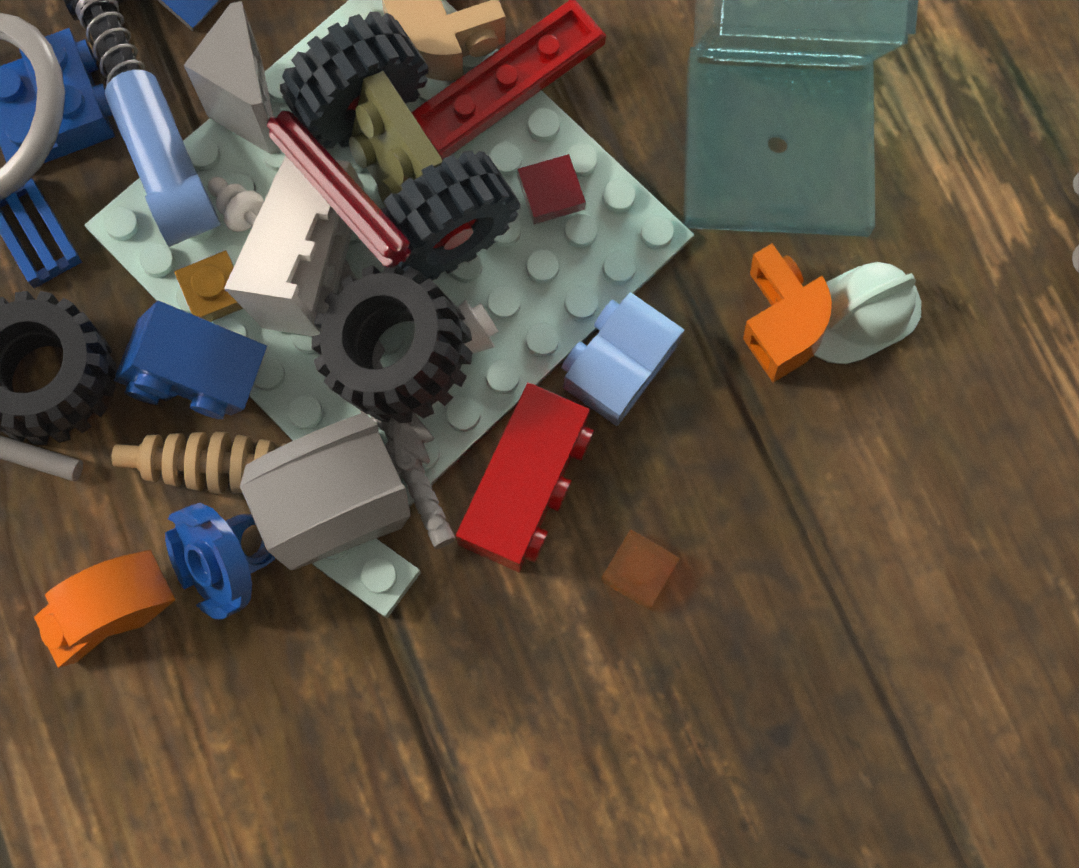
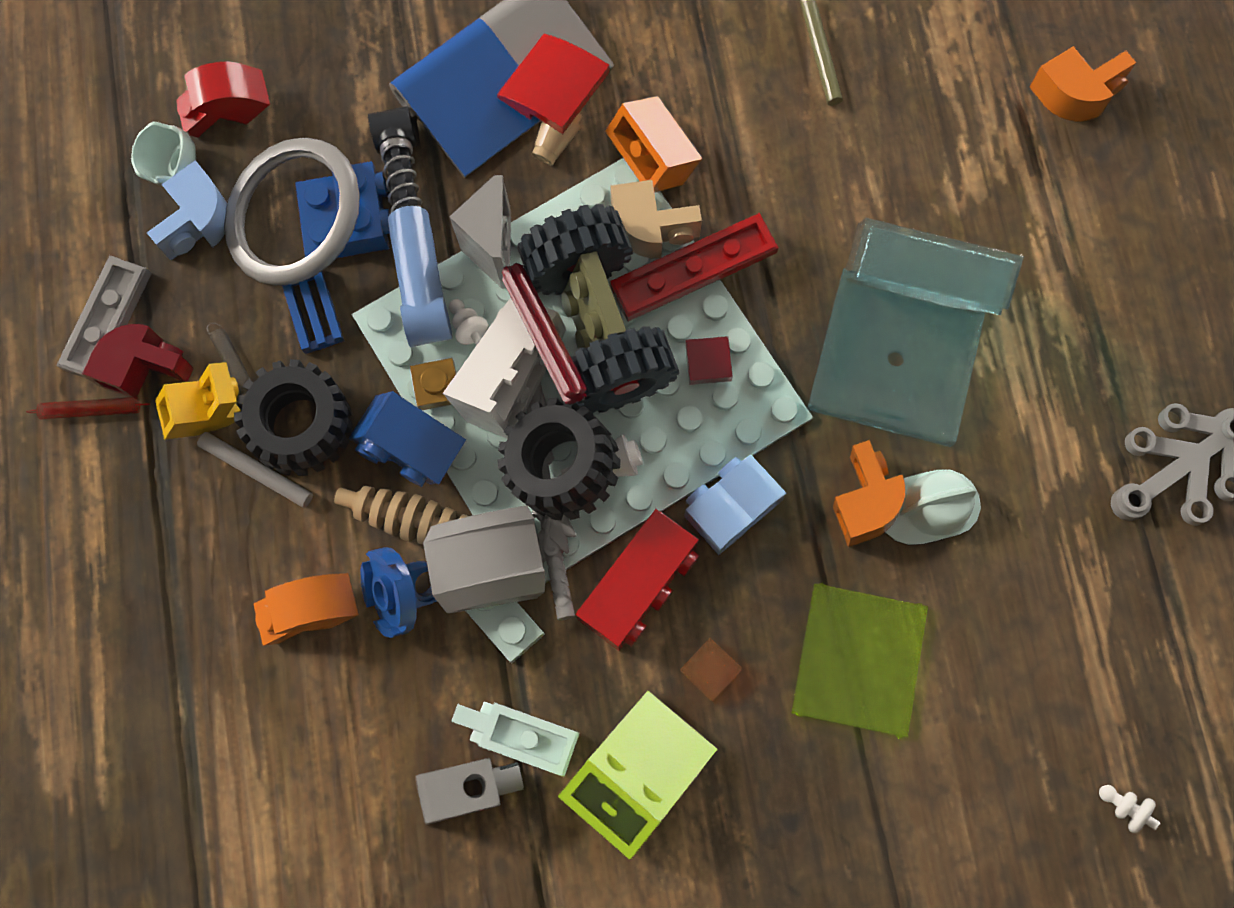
camera: 20 degrees right, 0 degrees up
none -> light grey torso [416,758,523,825]
none -> light aqua hinge [452,702,580,777]
none -> lime slope [558,691,717,860]
none -> clear neon green piece [791,583,928,738]

